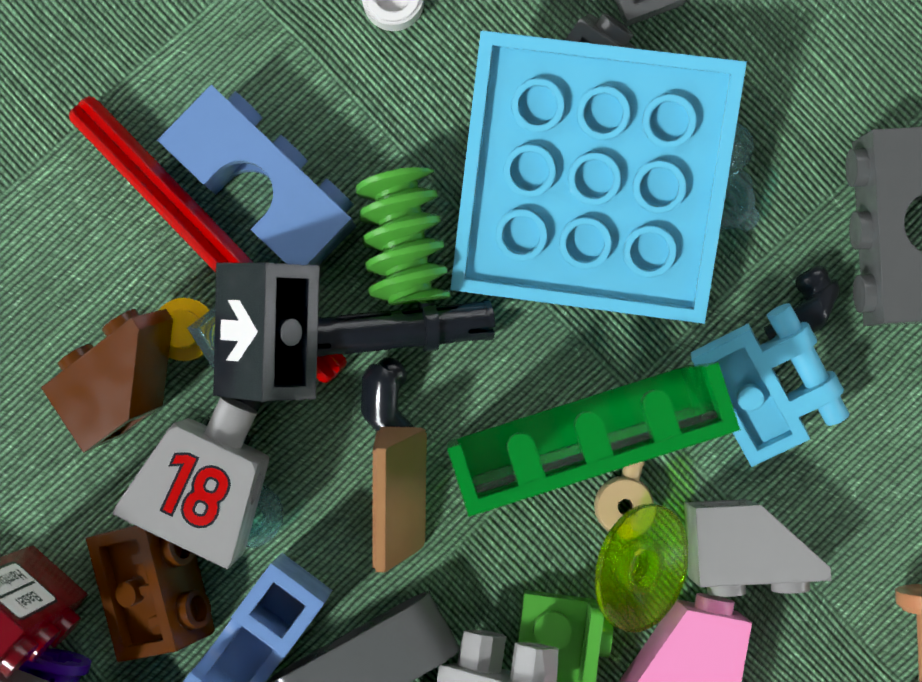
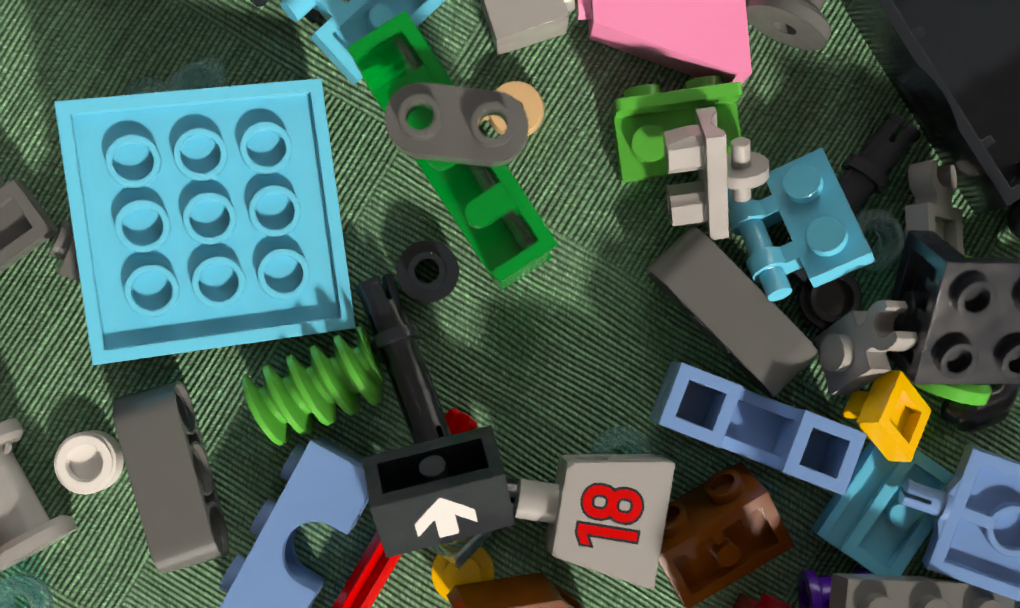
camera: 100 degrees left, 0 degrees up
black arm [361,357,414,432] -> none
medium nougat slope [372,427,427,572] -> none
clear neon green dish [595,504,688,633] -> none
none -> dark grey beam [113,380,229,574]
none -> dark grey plate [385,83,529,167]
none -> black plate [397,240,459,303]

